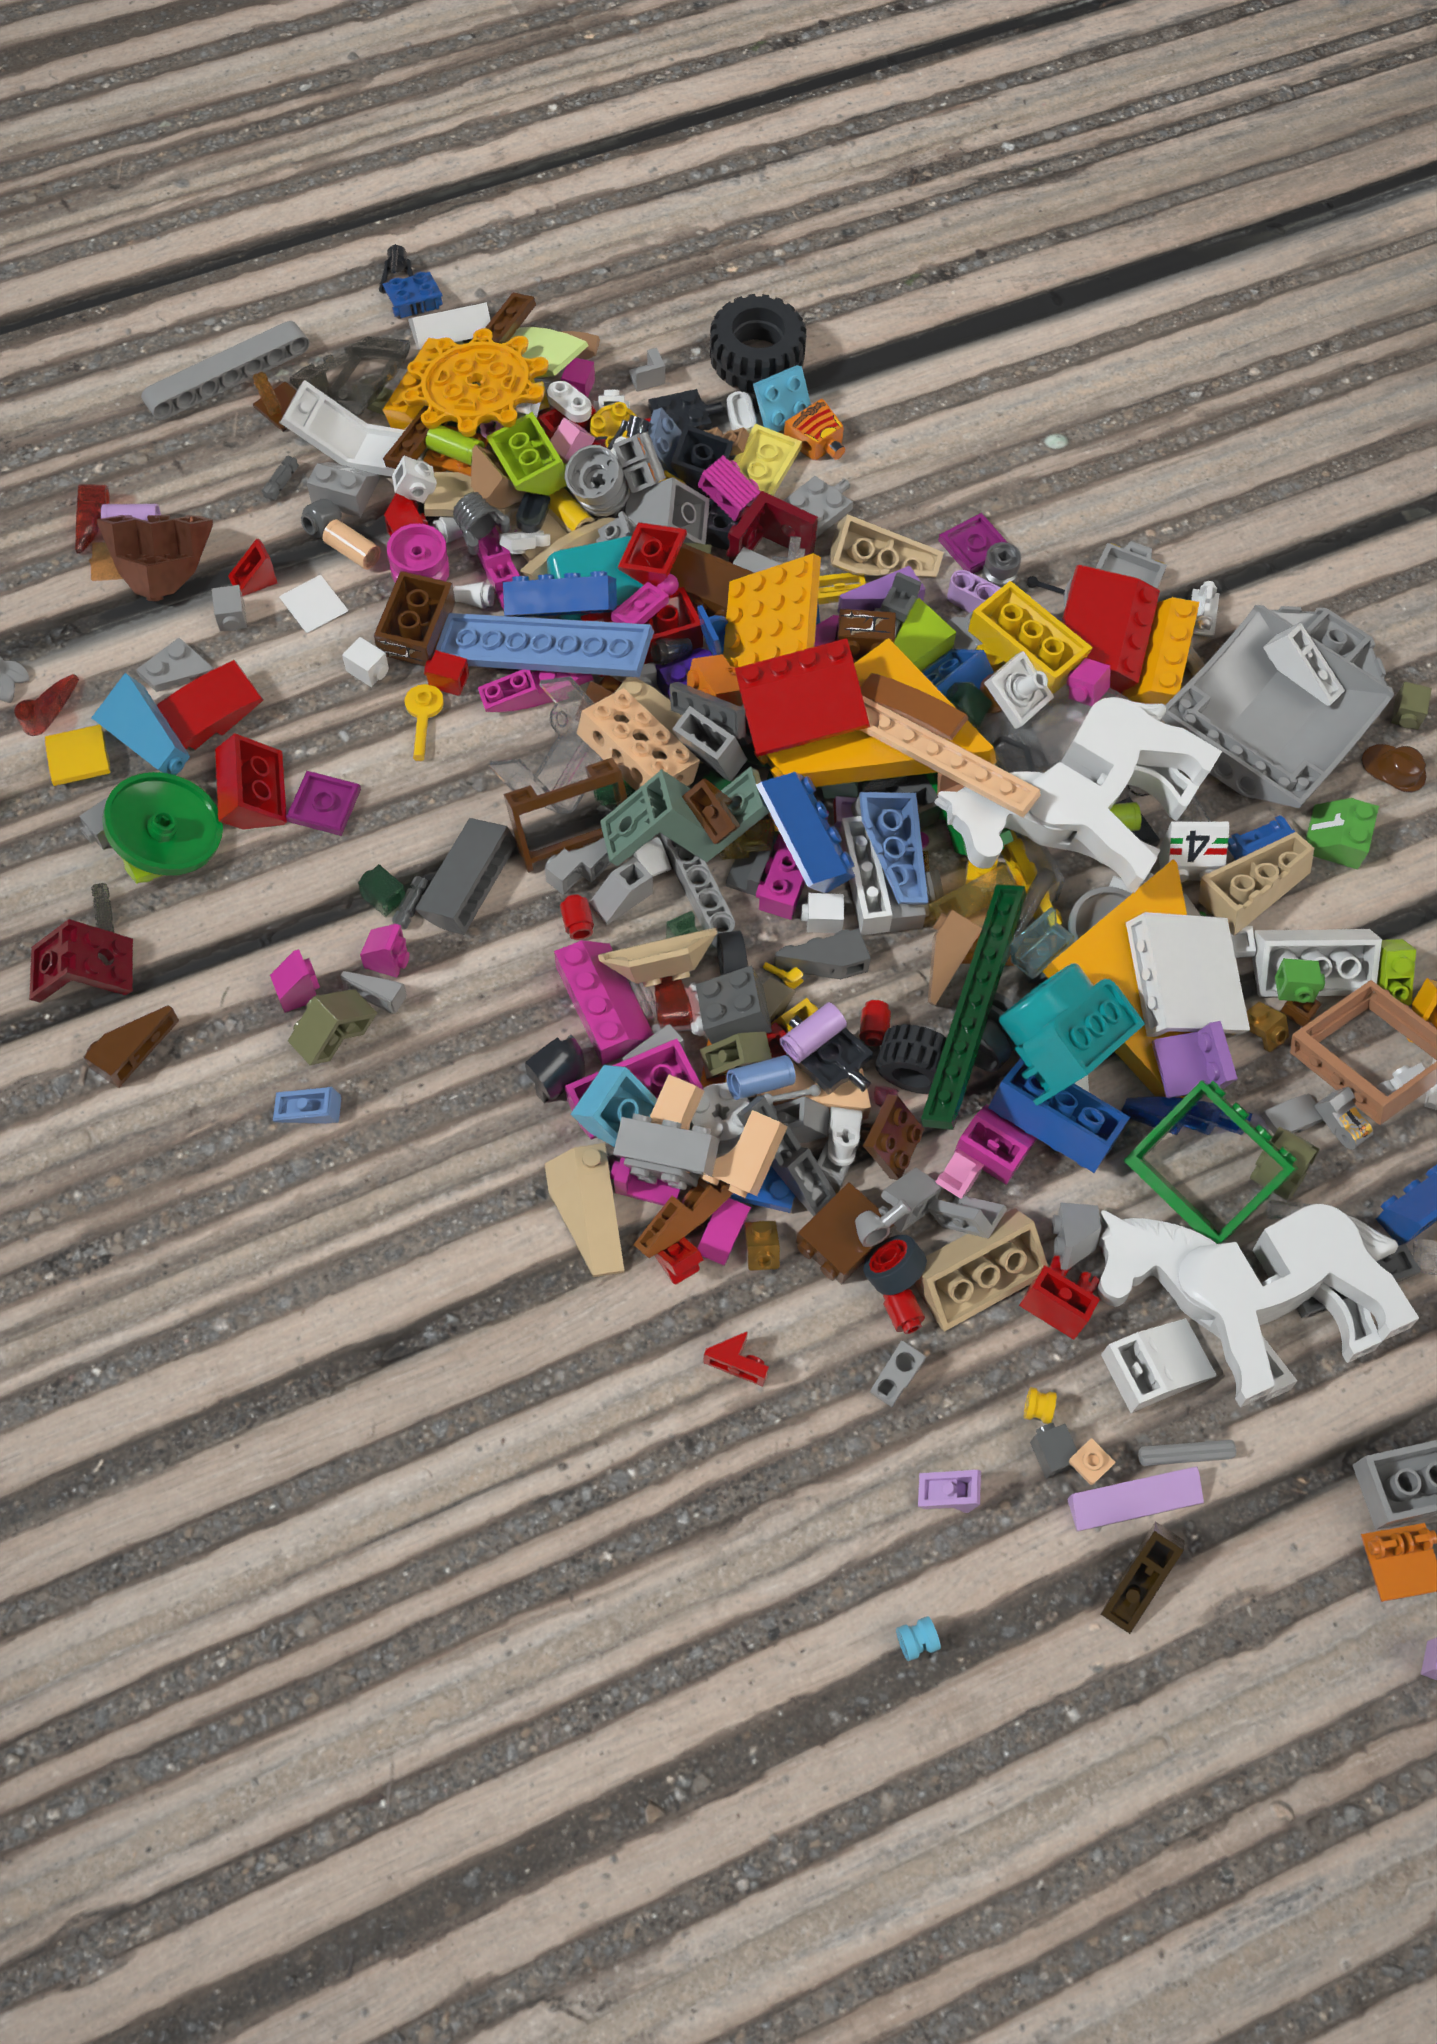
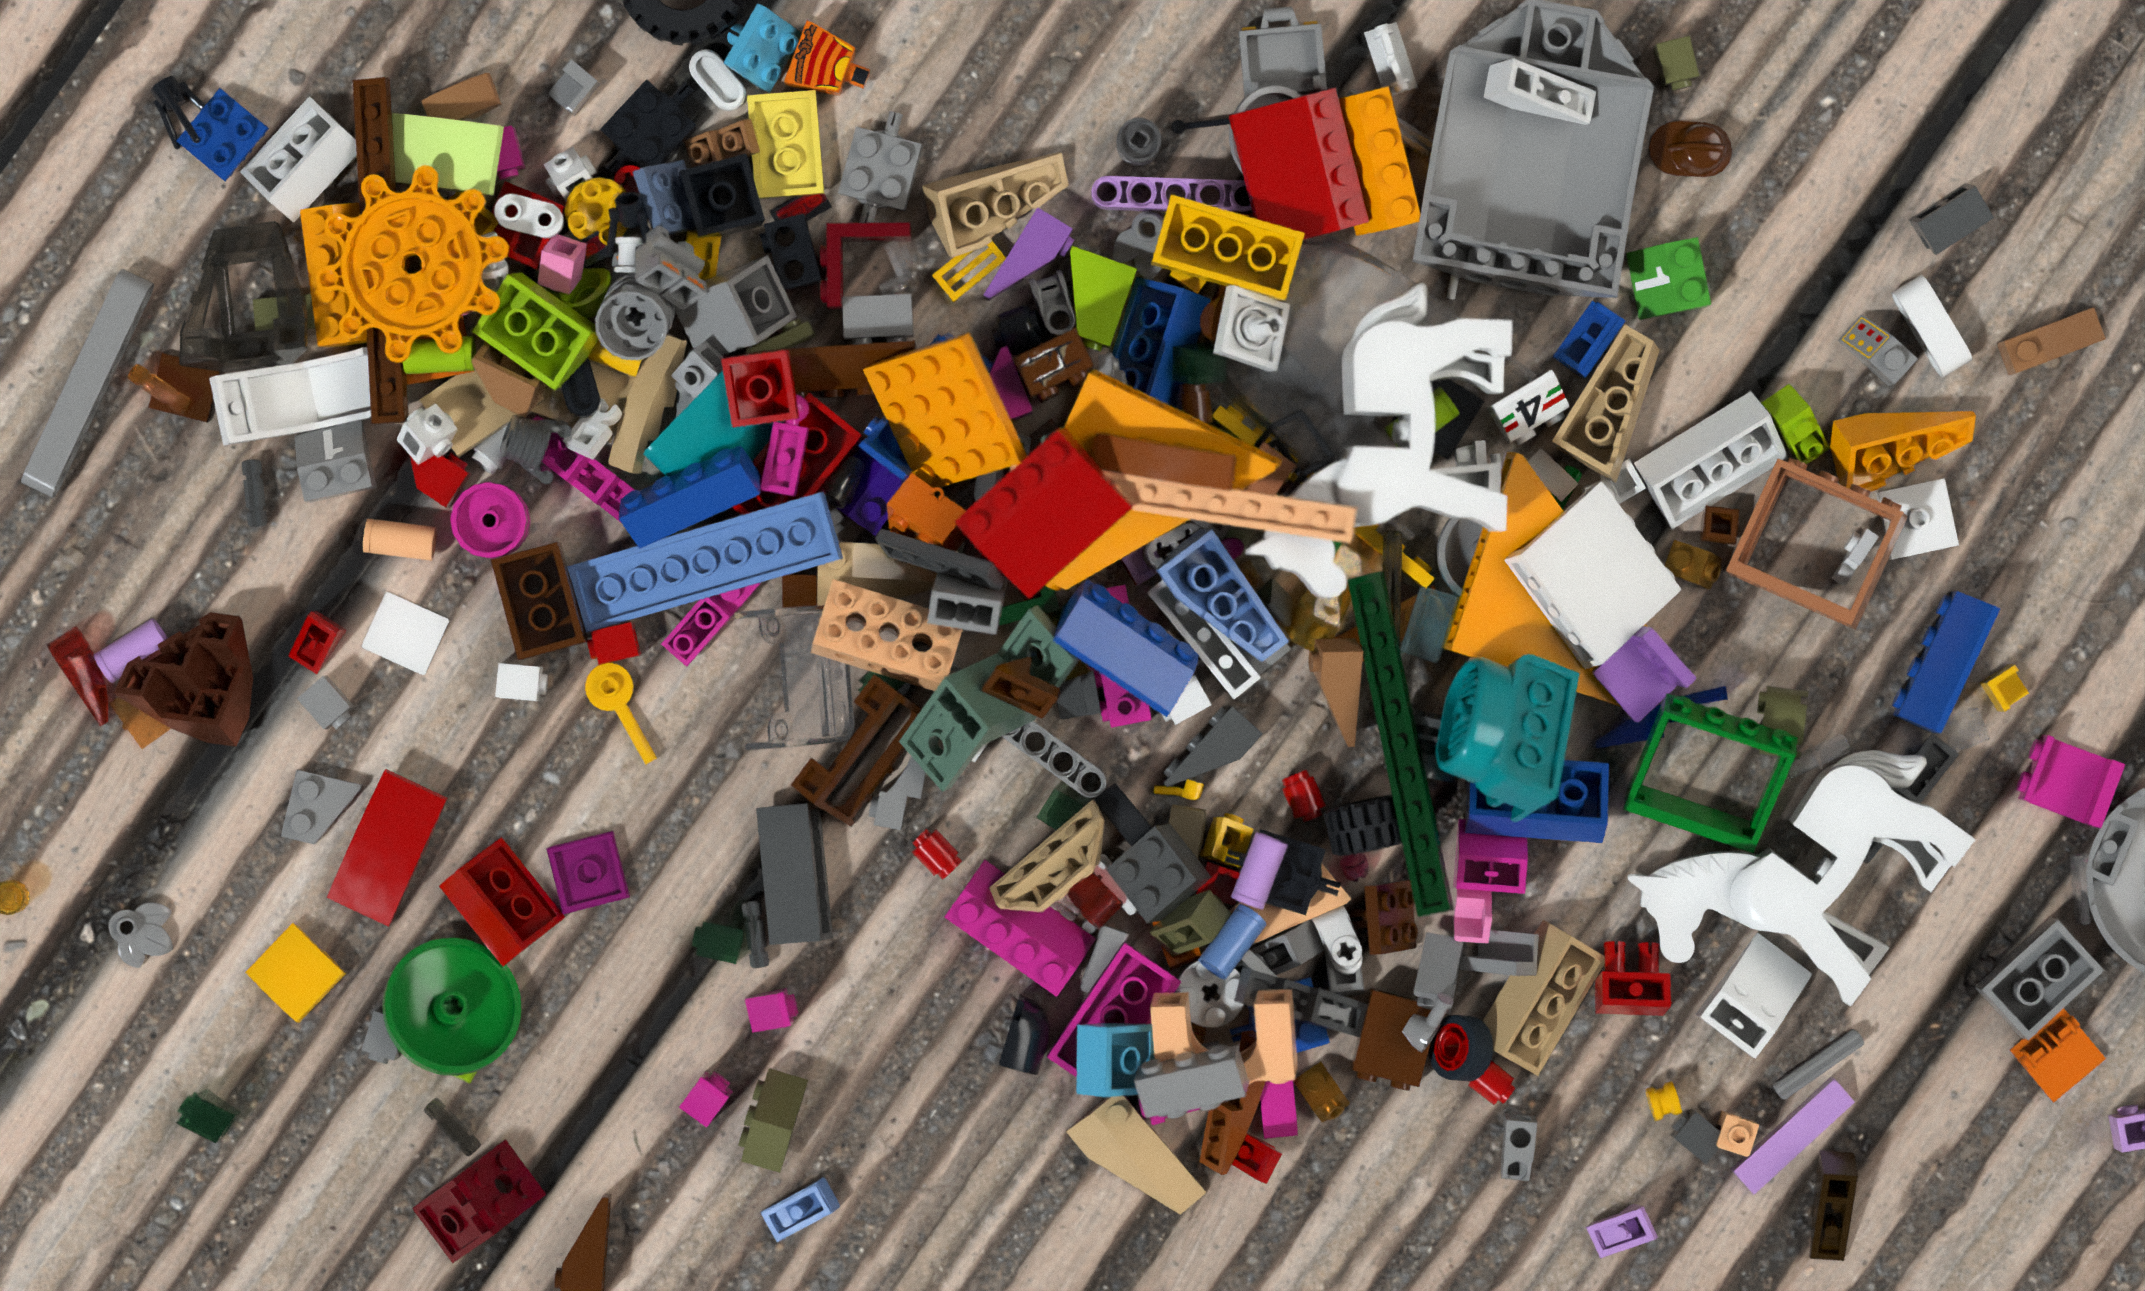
camera: 30 degrees left, 25 degrees up
clear red piece [14,674,79,736] -> none
dark azure slope [91,673,190,775] -> none
dark grey head [301,499,342,538] -> none
light grey slope [340,971,407,1014] -> none
white cone [453,581,495,609] -> none
light grey slope [589,856,653,925] -> none
dark pink brick [698,455,761,521] -> none
red slope [703,1332,769,1387] -> none
light grey hinge [763,1085,821,1106] -> none
dark grey bracket [880,572,922,622] -> none
magenta tile [938,513,1008,574] -> none
light grey slope [1051,1203,1101,1270] -> none
dark pink brick [1067,658,1110,706] -> none
light grey slope [1261,1093,1324,1134] -> none
bright green brick [1275,958,1325,1003] -> none
light grey leg [1314,1087,1373,1150] -> none

